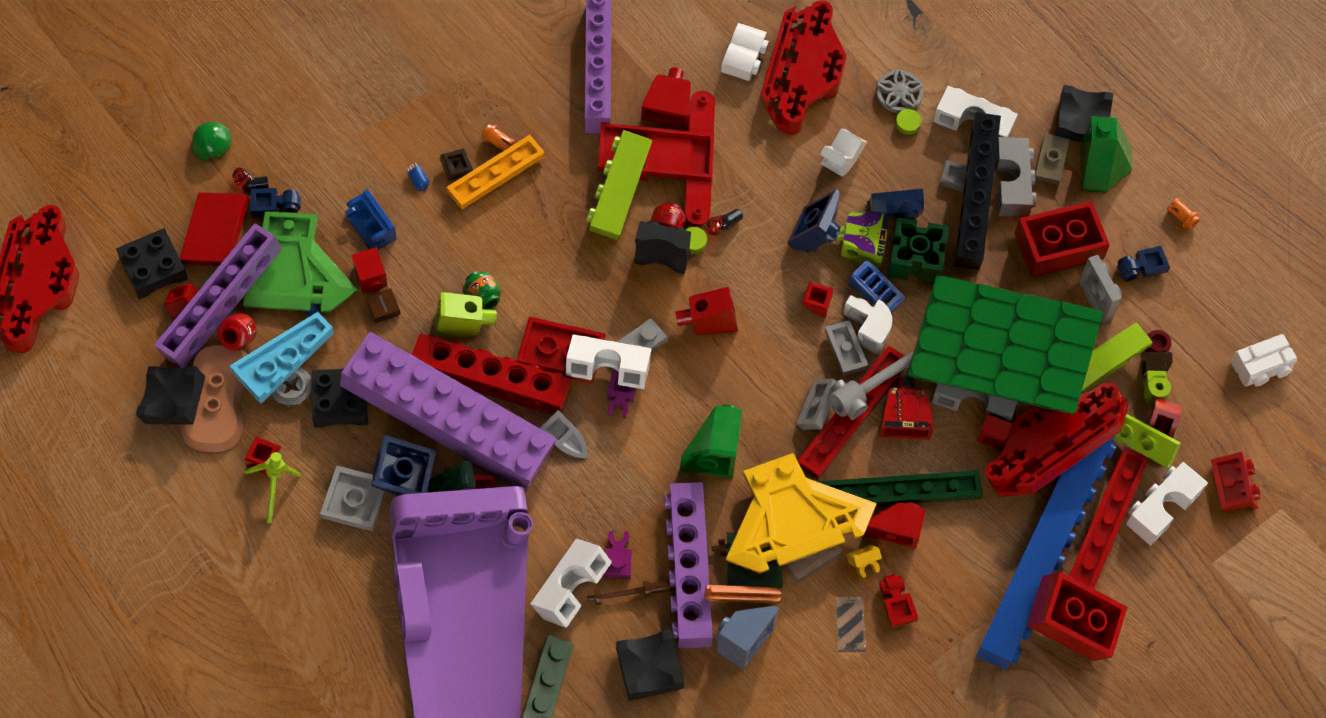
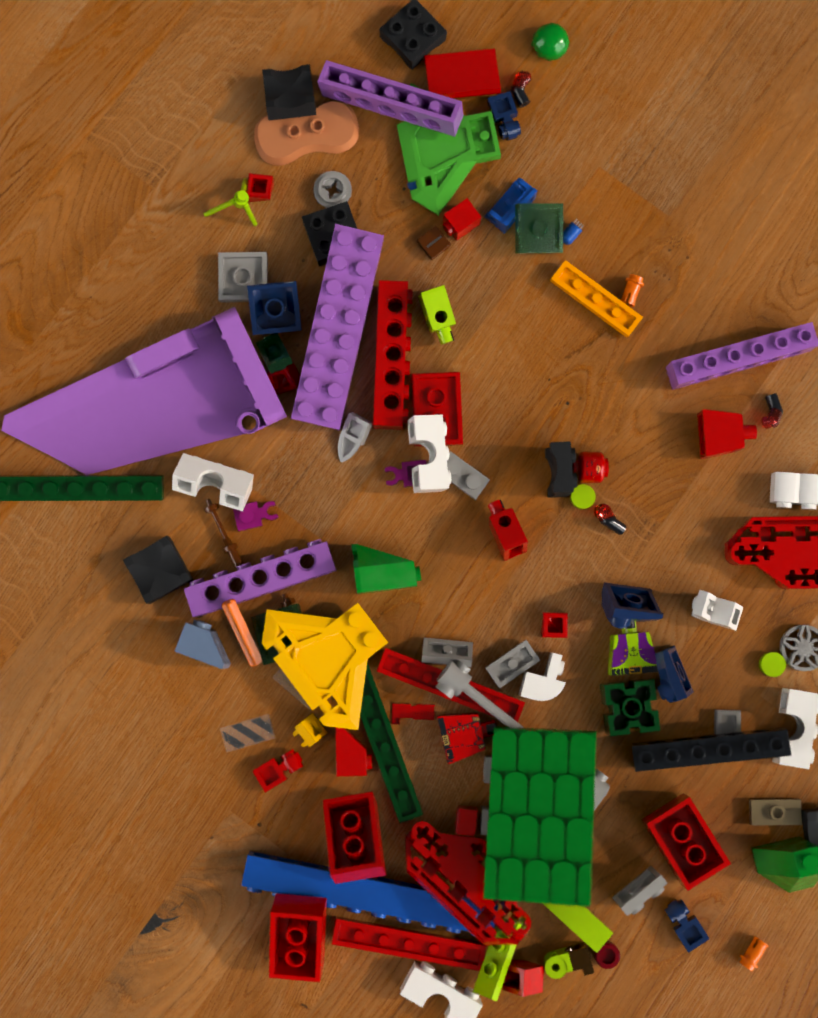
camera: 75 degrees right, 20 degrees up
red slope [164,283,198,320] -> none
red head [217,313,257,350] -> none
medium azure wing [230,312,334,404] -> none
dark brown tile [439,148,473,181] -> none
green head [462,271,501,309] -> none
lime brick [586,130,652,241] -> none
red piece [597,90,715,226] -> none
blue slope [849,260,905,313] -> none
light grey arch [995,137,1036,217] -> none
none -> red brick [323,791,386,884]
none -> red piece [392,703,435,725]
none -> clear green tile [515,203,563,254]
none -> arm [761,393,783,429]

